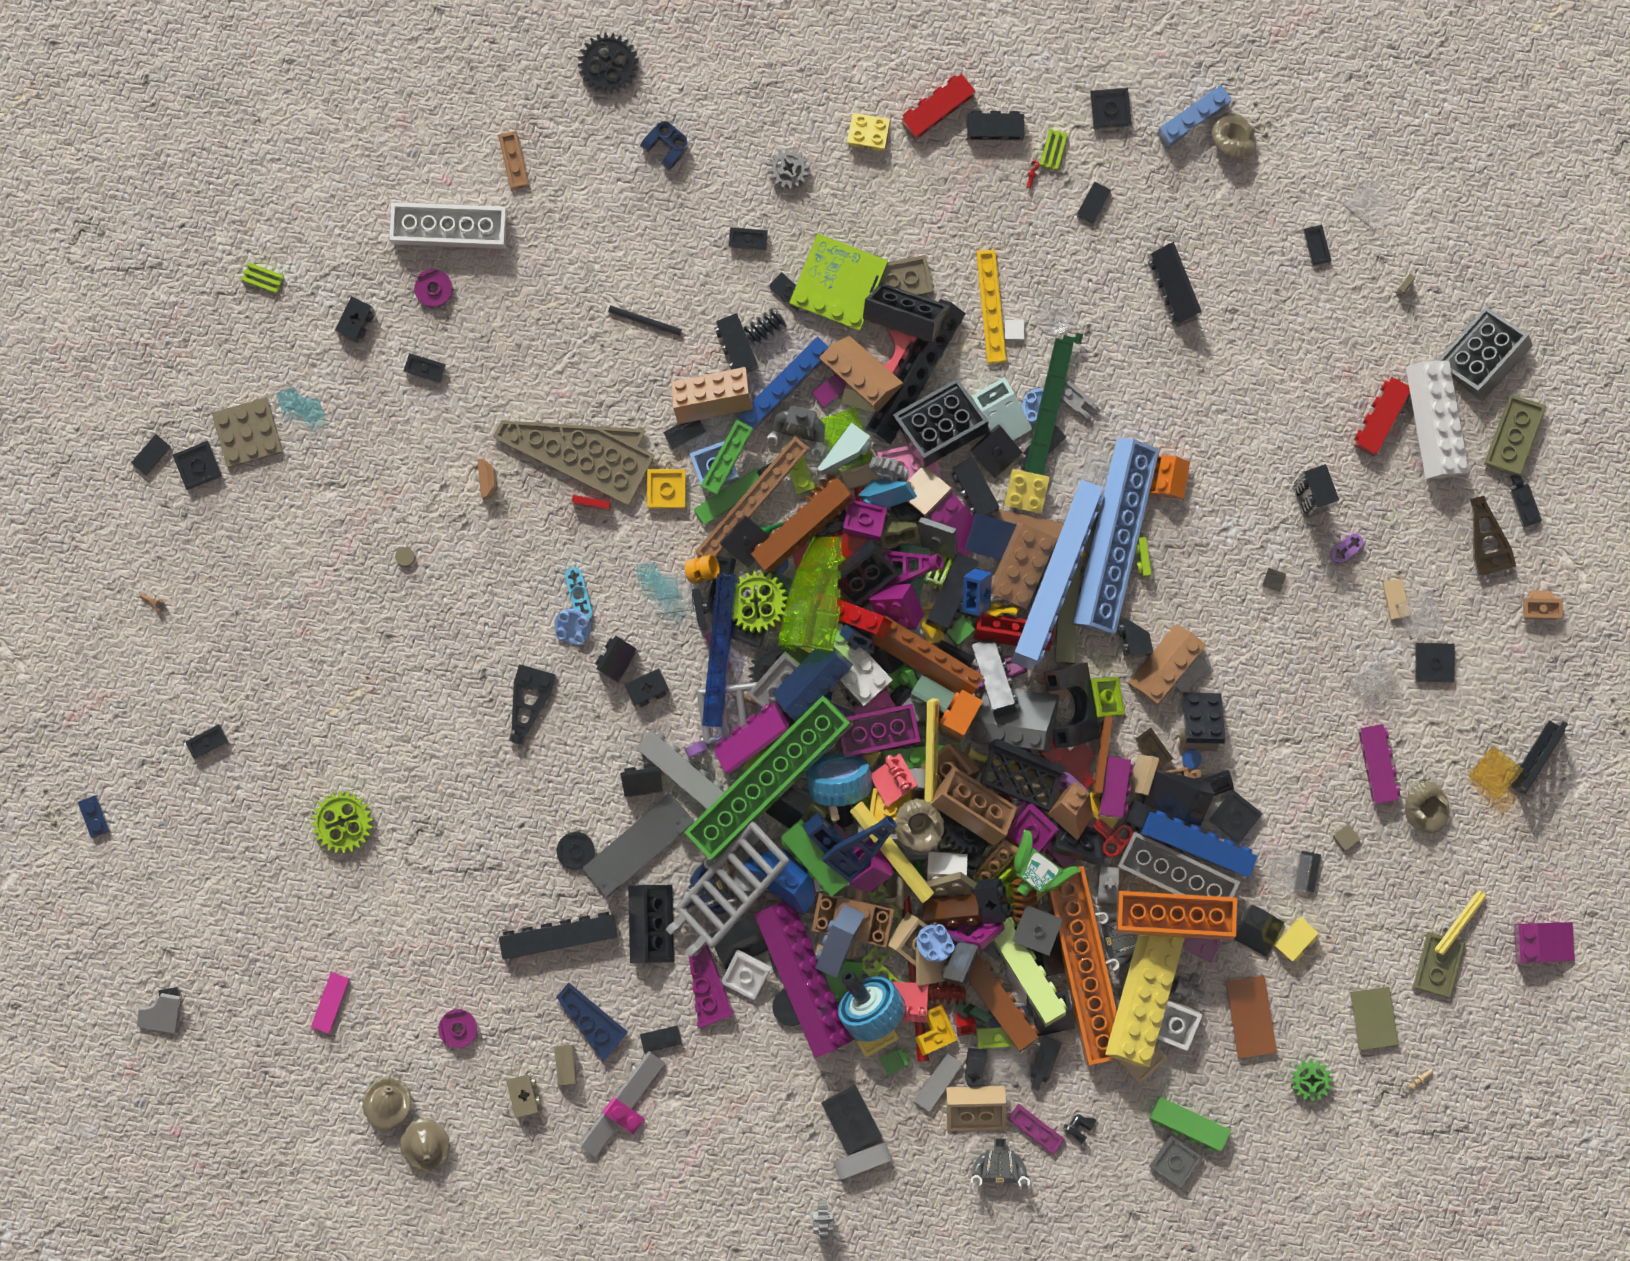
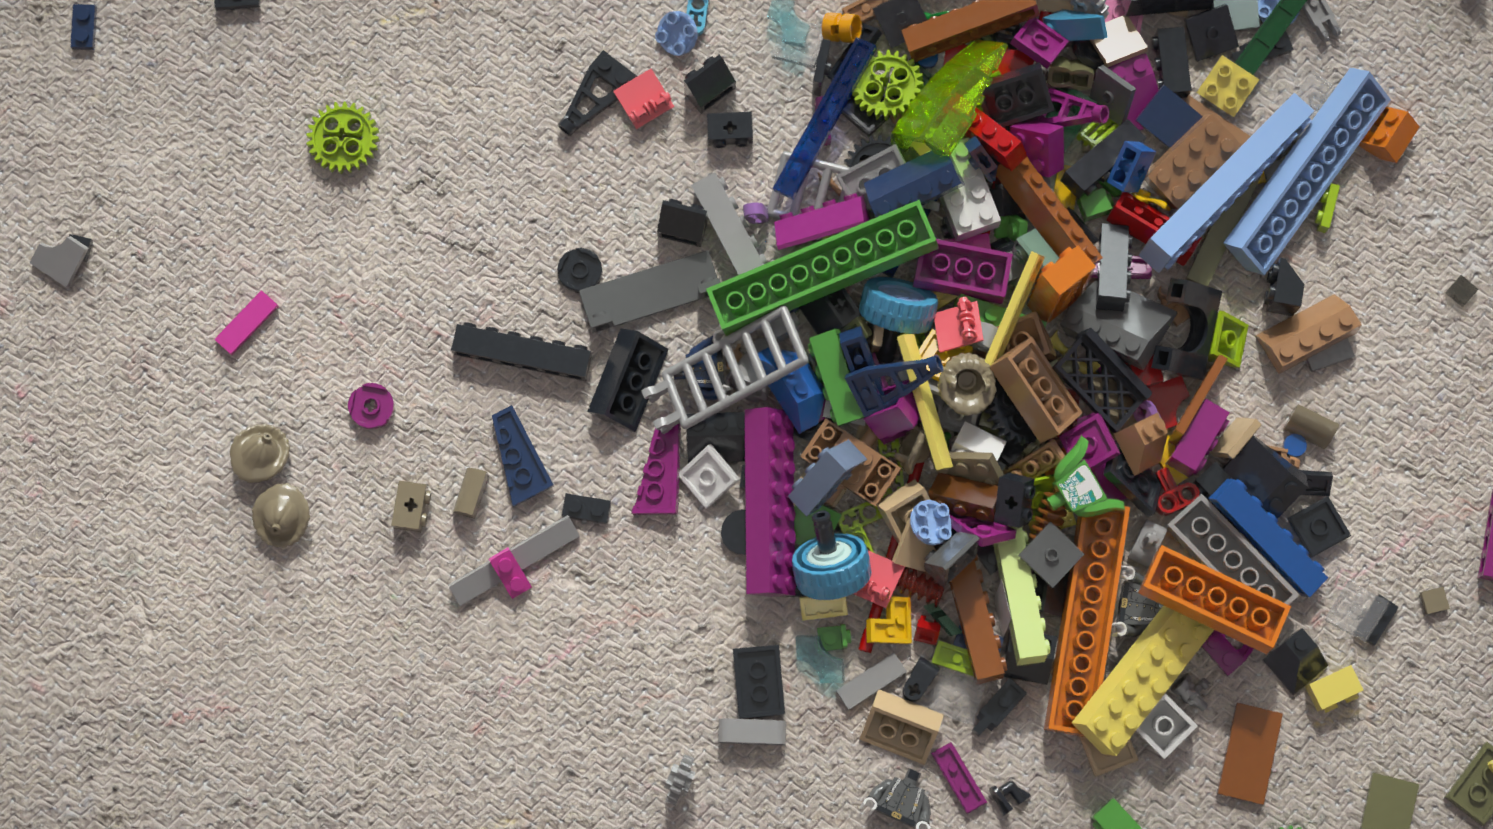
camera: 20 degrees right, 5 degrees down
dark brown plate [1135,728,1173,770] -> none
black plate [1182,692,1226,744] -> none
none -> coral hinge [613,69,675,130]
none -> clear light blue tile [796,635,845,683]

